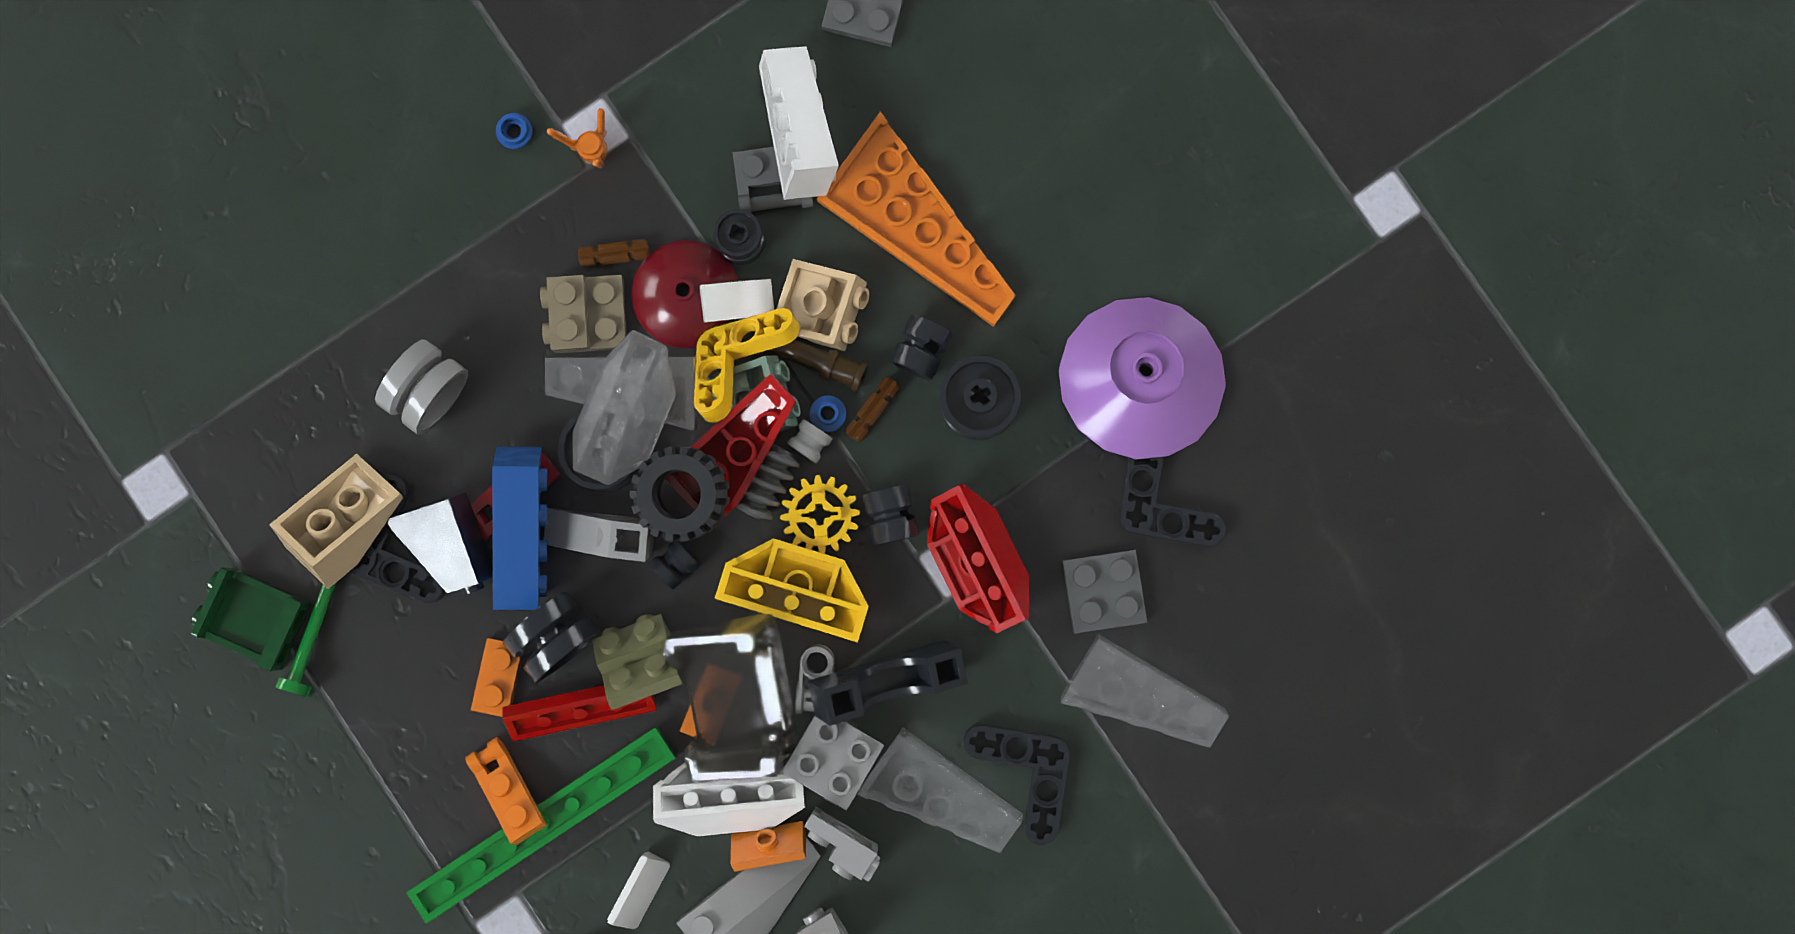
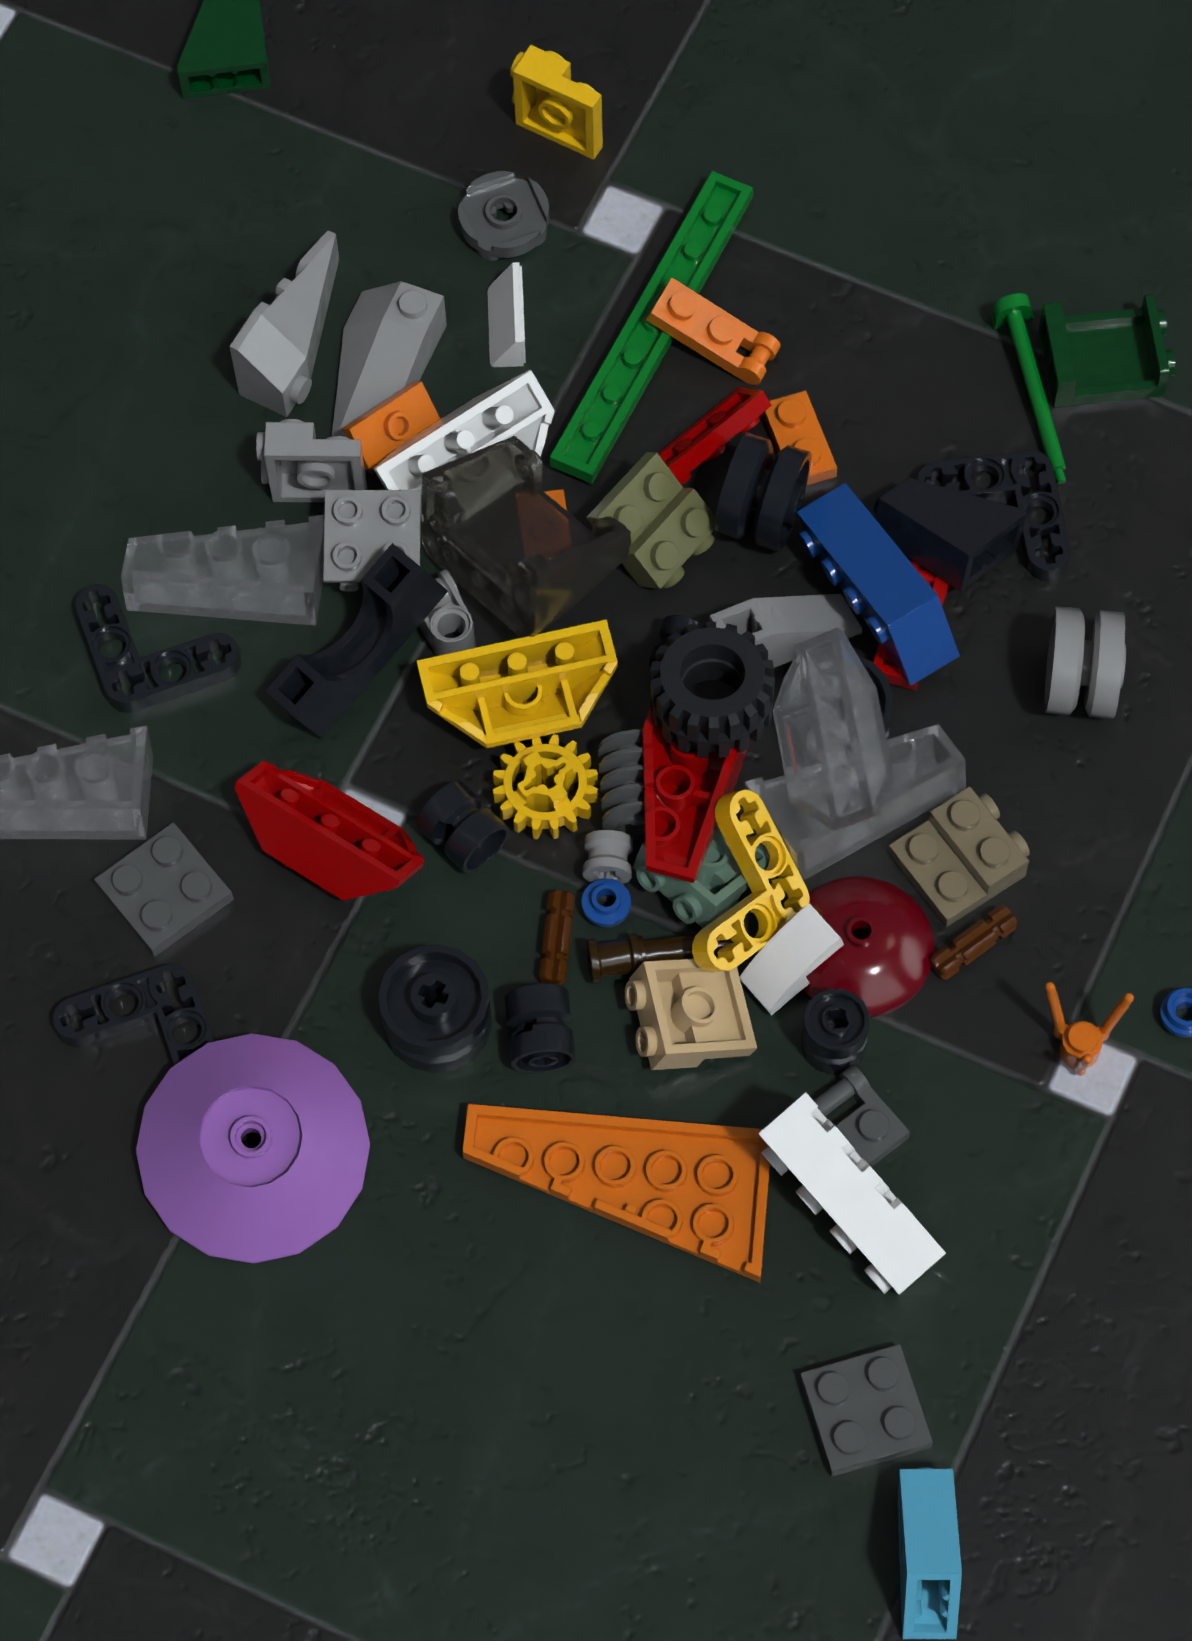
camera: 145 degrees right, 20 degrees down
tan slope [269,454,403,589] -> none

